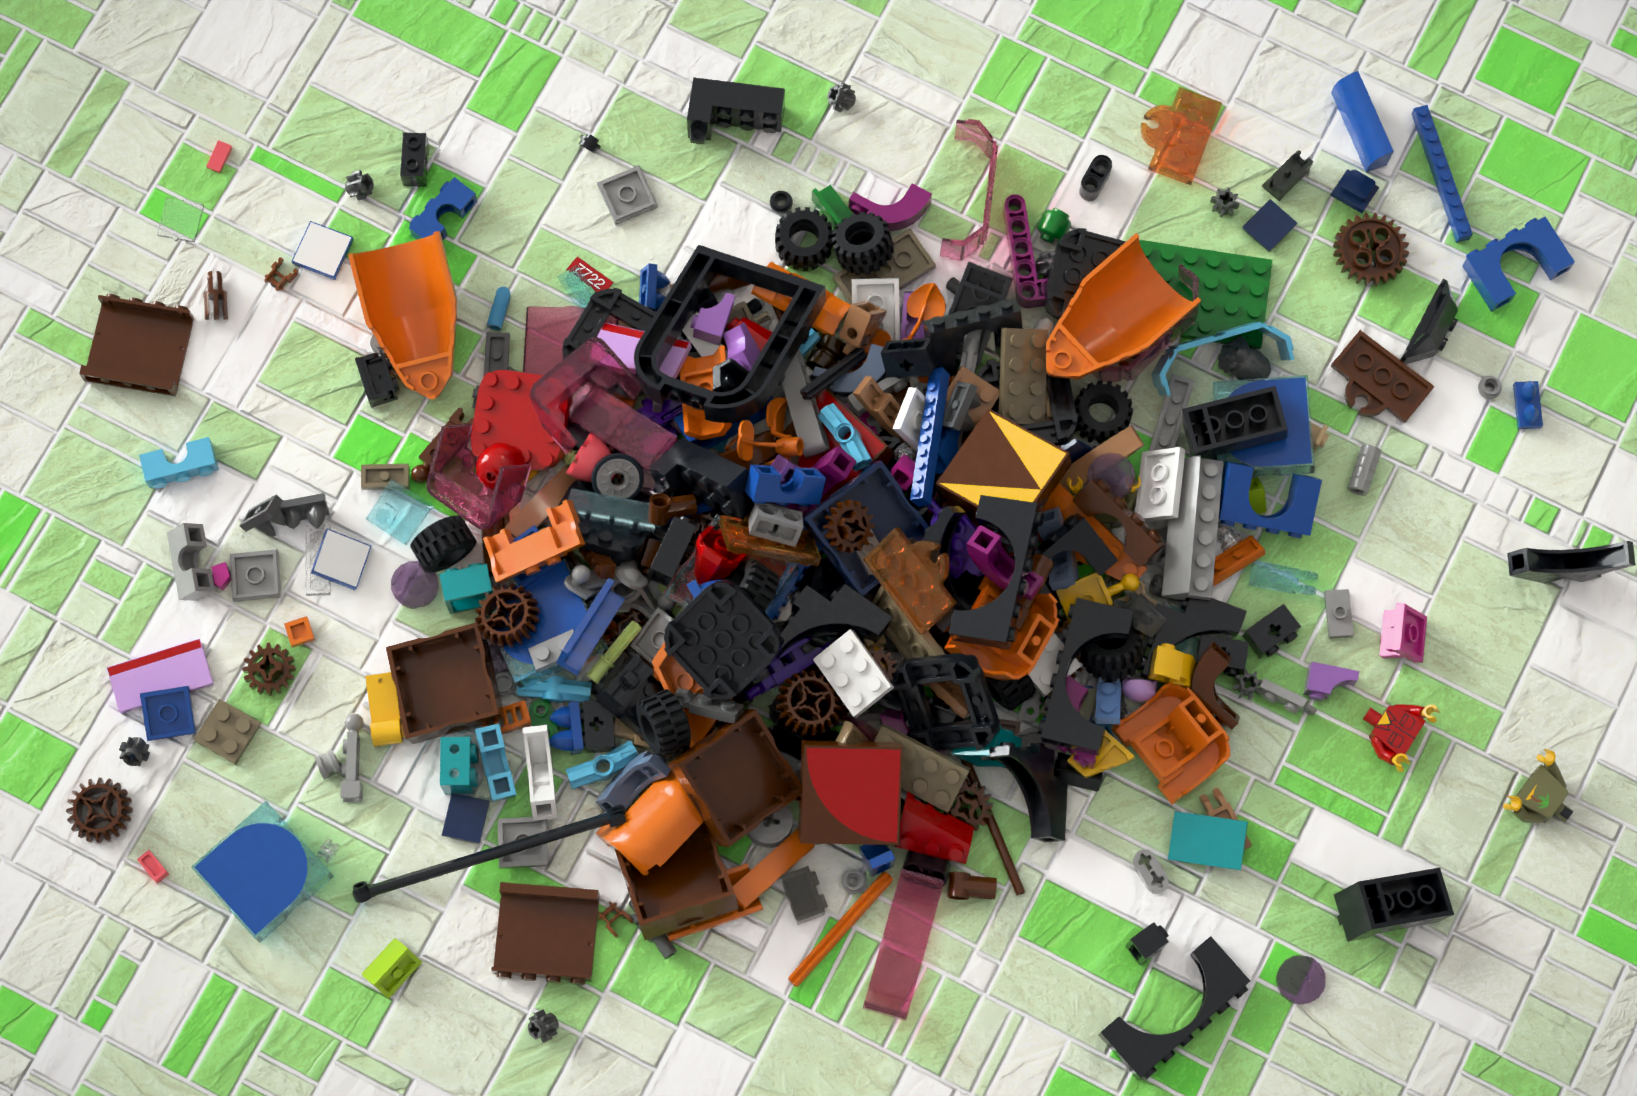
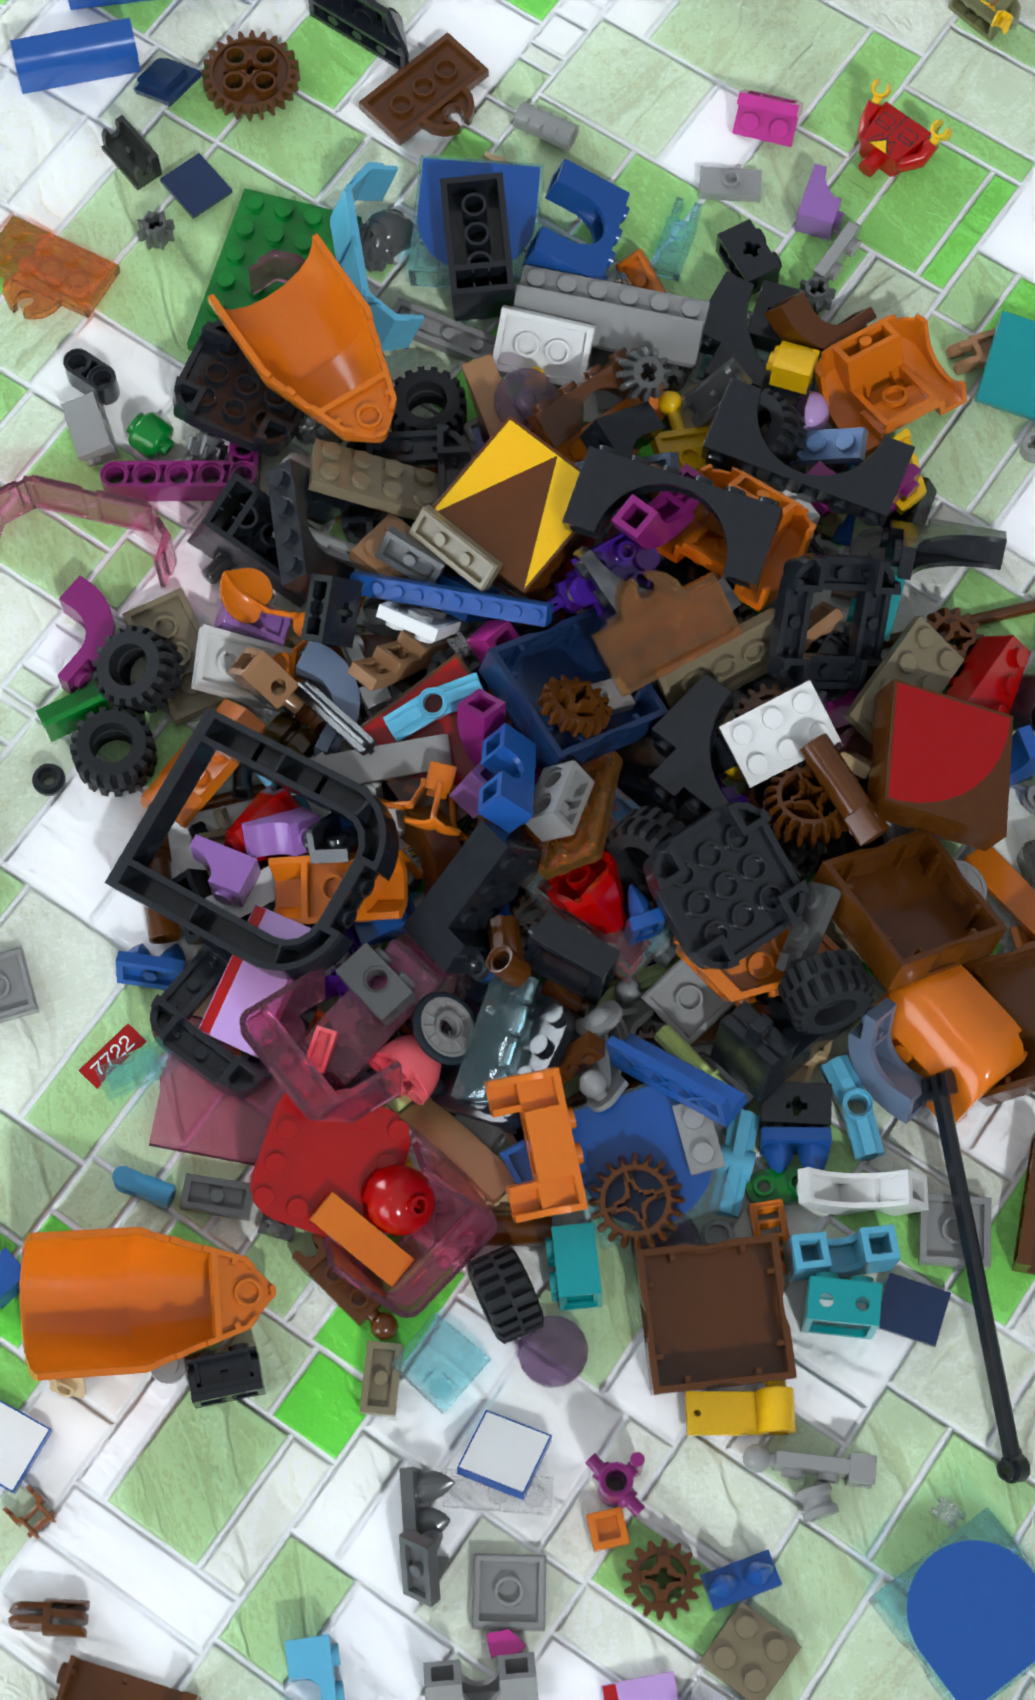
camera: 80 degrees left, 5 degrees down
none -> light grey hinge [61,392,121,467]
none -> coral piece [303,1025,340,1074]
none -> orange tile [309,1192,414,1287]
none -> dark grey brick [335,943,417,1028]
none -> dark tan tile [408,505,503,593]
none -> magenta pin [585,1452,645,1517]
none -> dark grey gear [615,346,672,402]
none -> blue tile [700,1549,782,1612]
none -> reddish brown piece [799,733,890,846]

